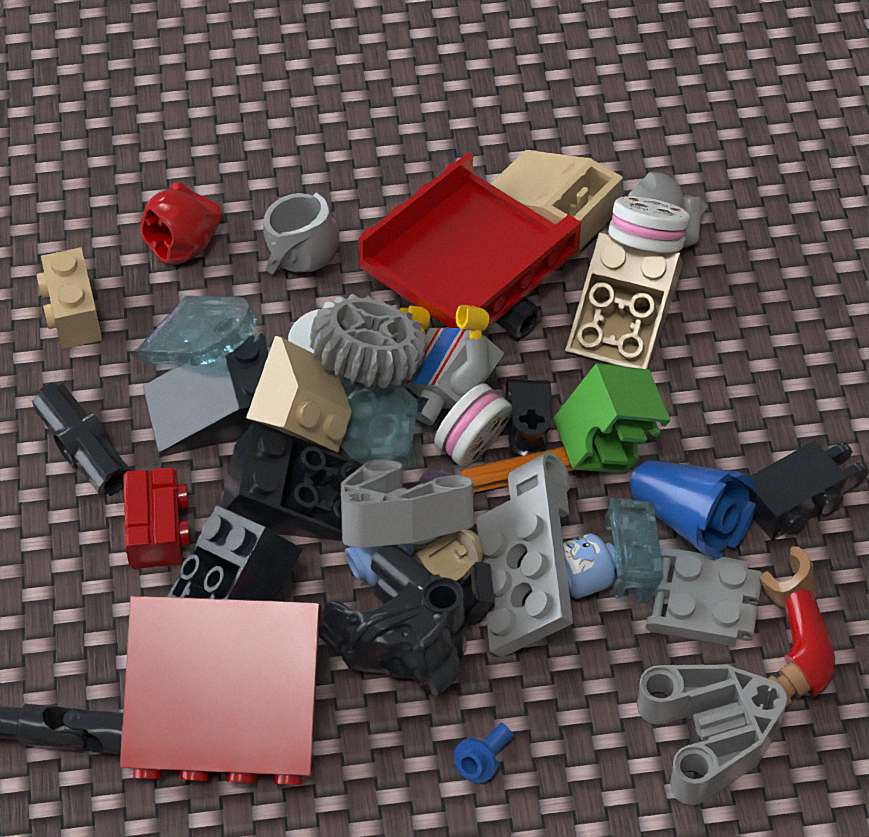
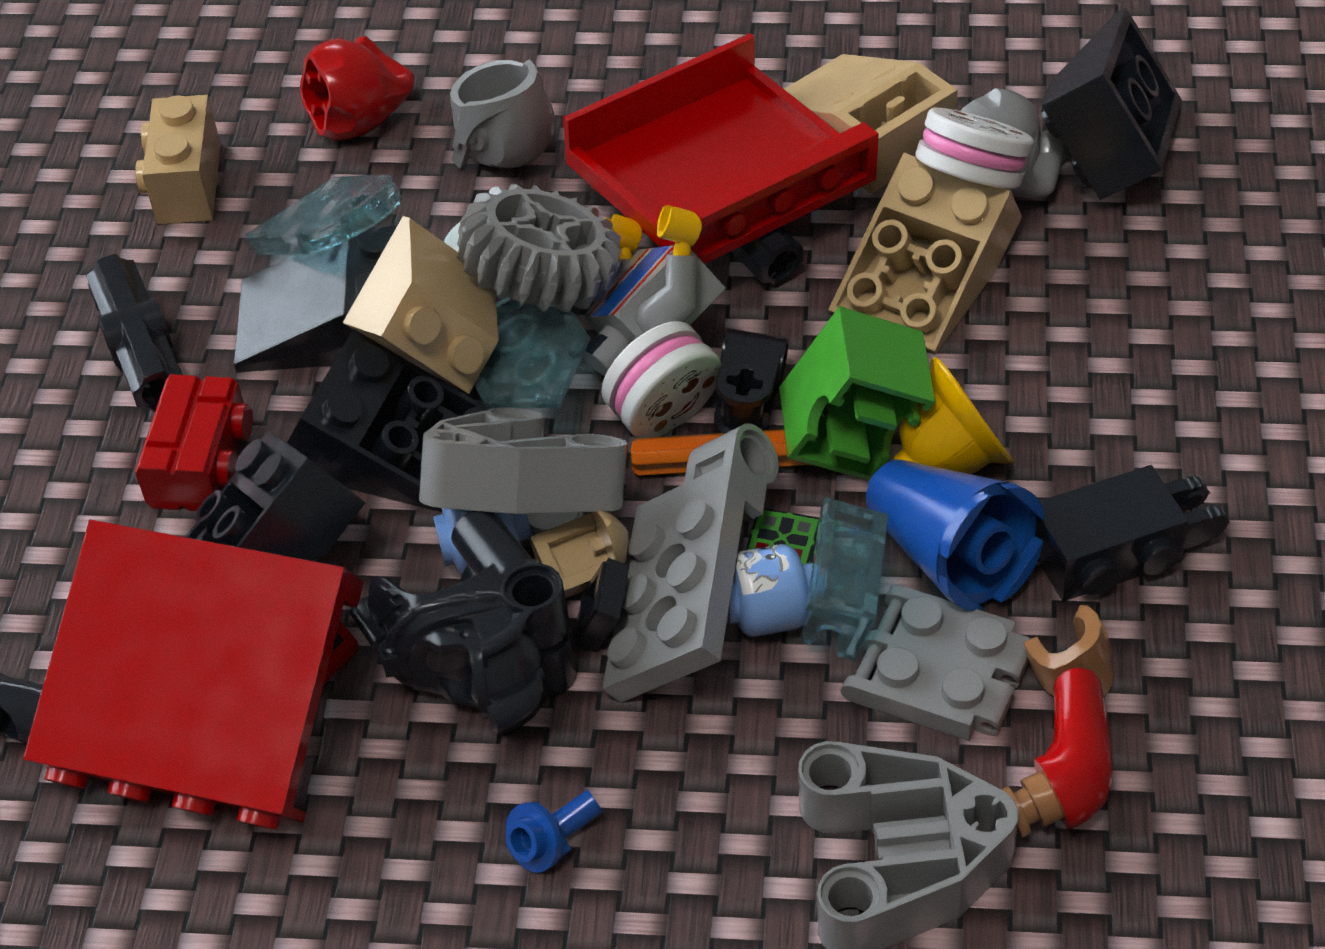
camera: 15 degrees right, 5 degrees down
none -> tile [745,508,822,564]
none -> yellow hat [893,357,1014,474]
none -> black slope [1041,8,1182,200]

